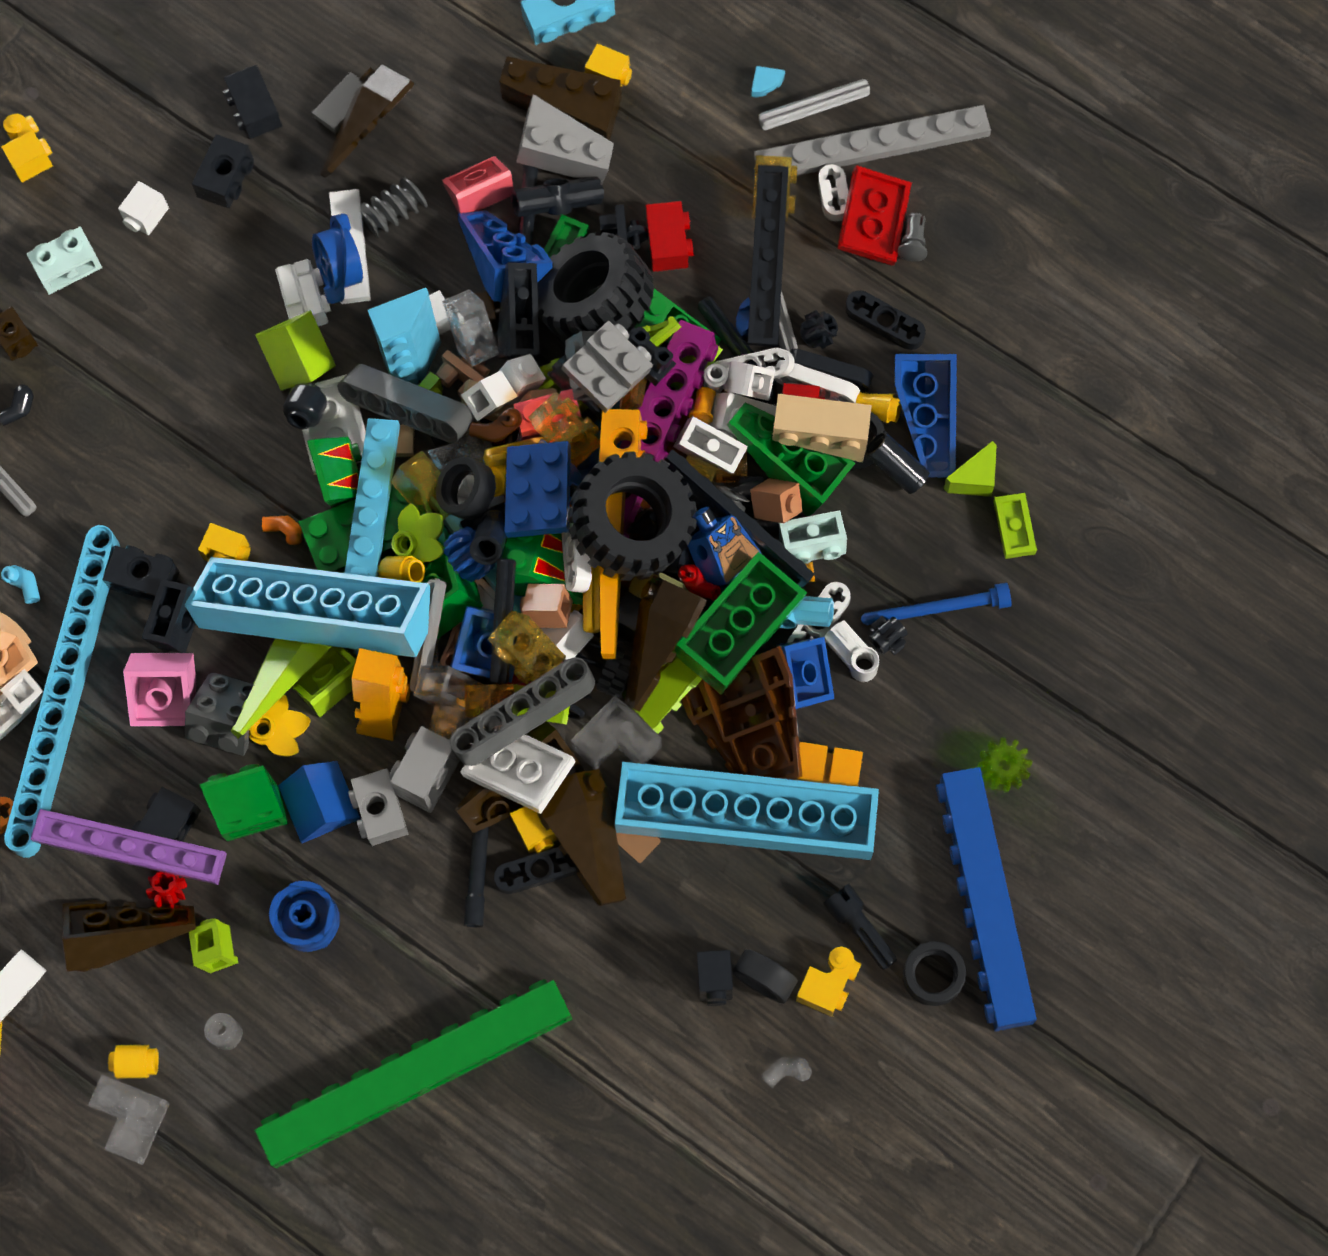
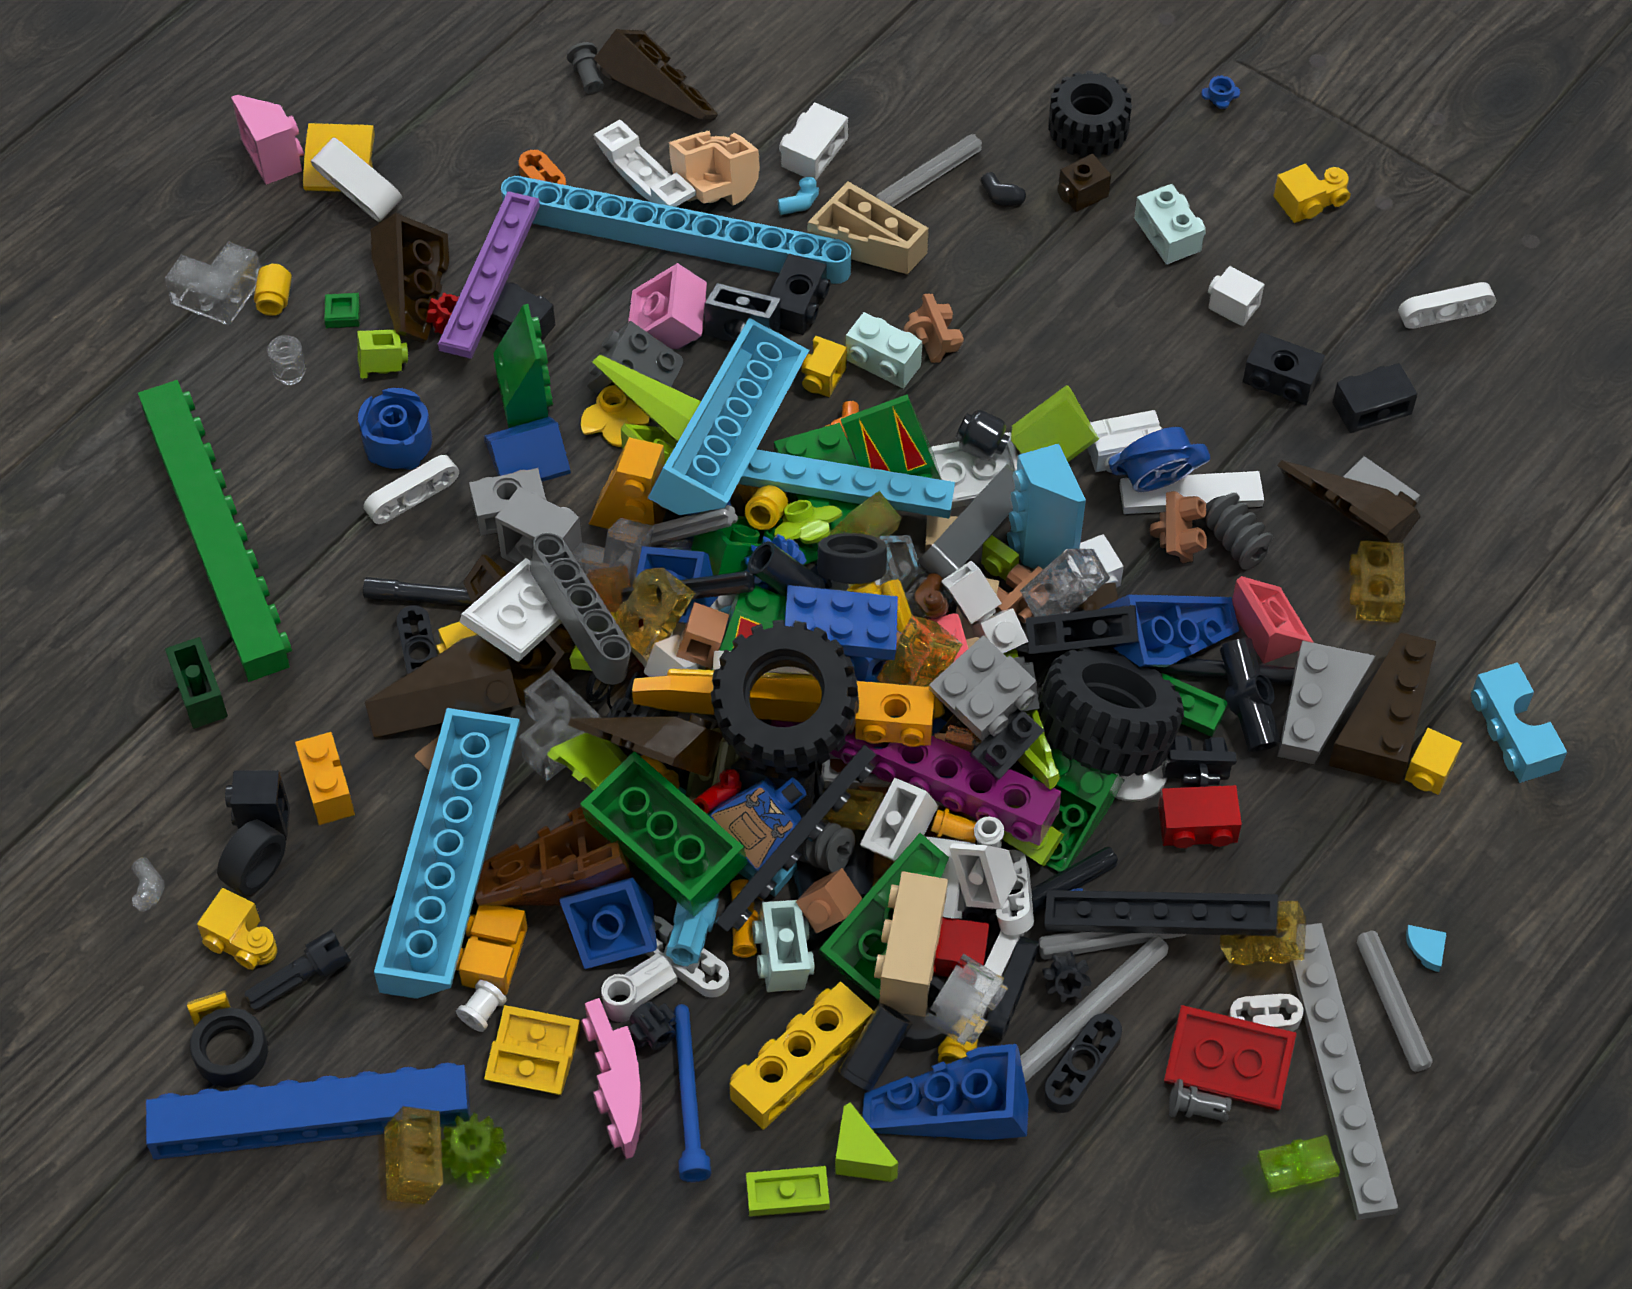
camera: 90 degrees right, 15 degrees down
none -> dark green brick [165,637,228,729]
none -> yellow slope [187,990,230,1026]
none -> light orange piece [295,732,355,825]
none -> green tile [324,293,360,328]
none -> white beam [364,455,459,524]
none -> clear yellow brick [384,1106,443,1204]
none -> white bush [456,980,507,1032]
none -> yellow slope [484,1005,581,1095]
none -> bright pink slope [581,998,642,1159]
none -> yellow brick [729,982,874,1130]
none -> tan wedge [808,181,928,274]
none -> light aqua brick [846,312,922,389]
none -> nougat hips [903,294,964,363]
none -> clear brick [923,953,1008,1046]
none -> light grey axle [1020,936,1169,1083]
none -> nougat hips [1150,491,1207,563]
none -> clear neon green hips [1257,1135,1340,1192]
none -> clear yellow brick [1349,540,1405,623]
none -> white beam [1398,282,1496,329]

